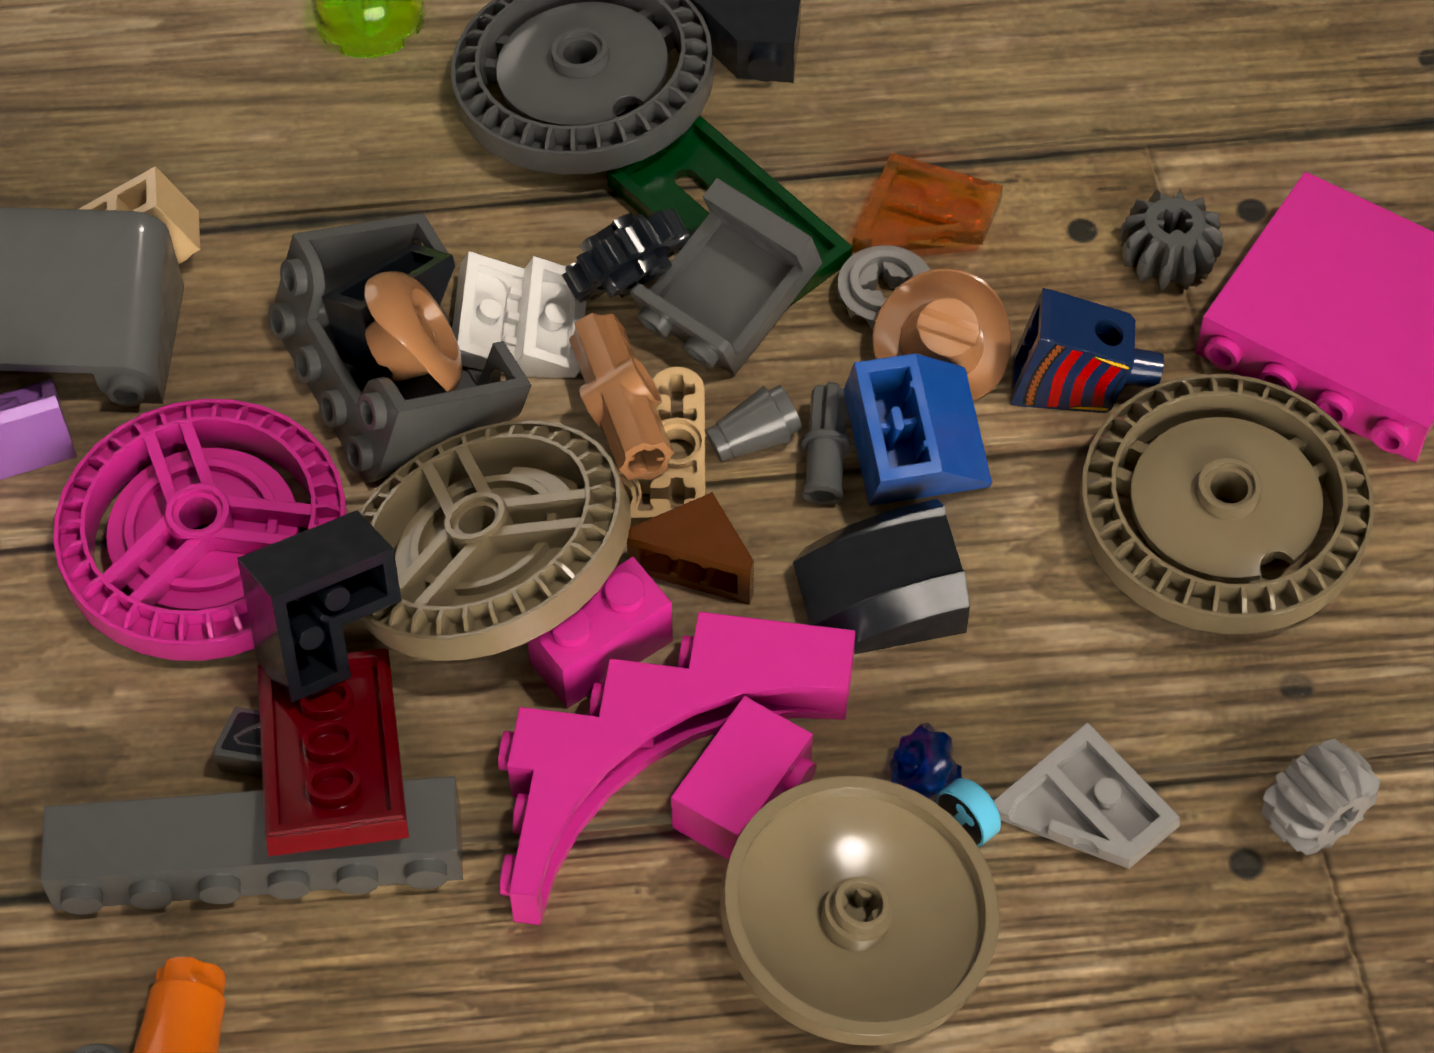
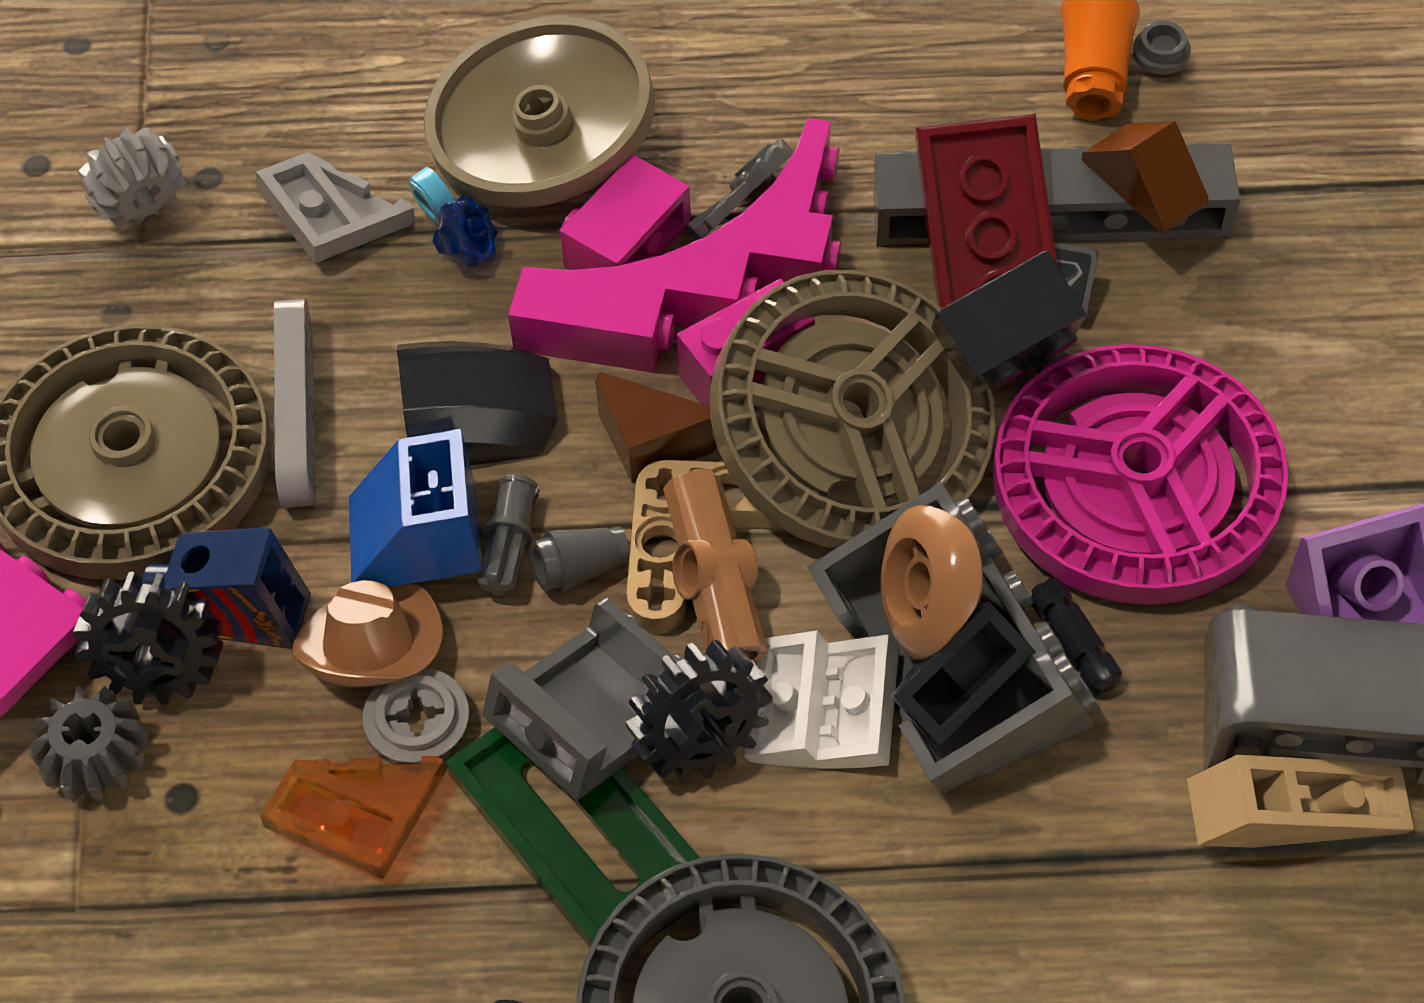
camera: 175 degrees left, 0 degrees up
none -> black gear [73,572,224,705]
none -> light grey beam [274,299,316,508]
none -> dark grey piece [685,139,795,240]
none -> black axle [1031,577,1122,696]
none -> reddish brown slope [1081,121,1209,234]

